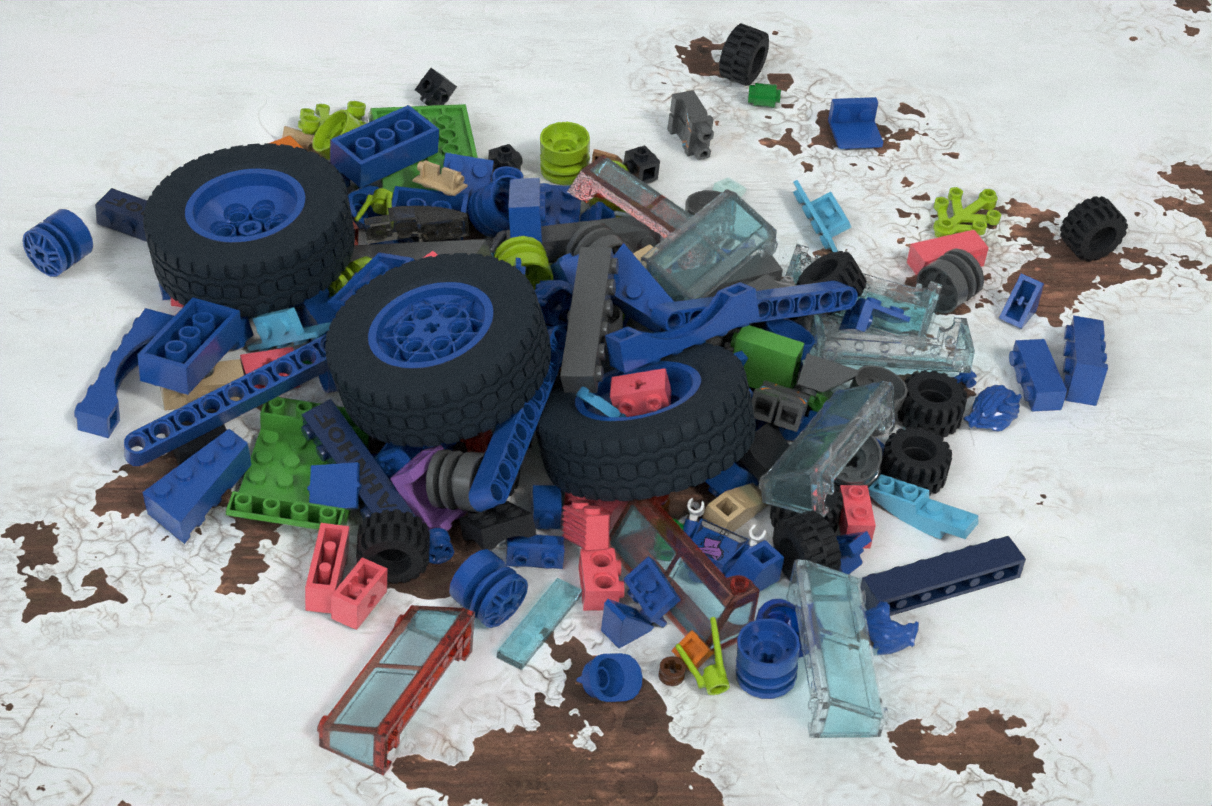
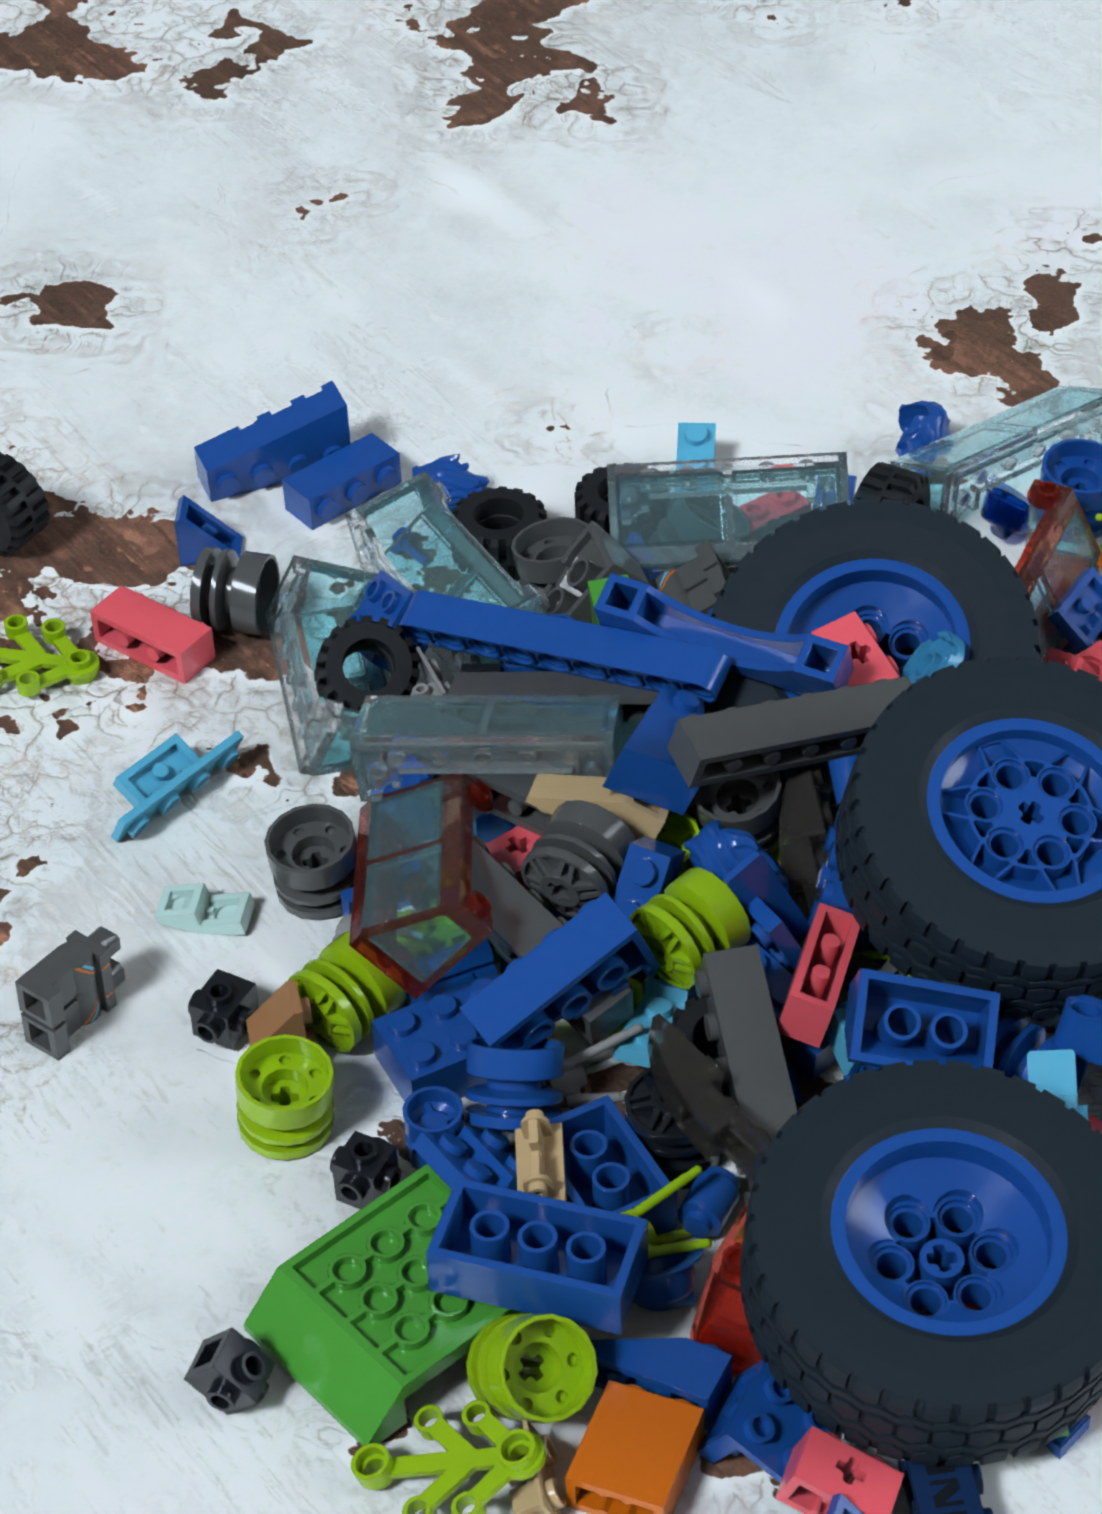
camera: 115 degrees left, 0 degrees up
dark blue brick [858,535,1026,616] -> none

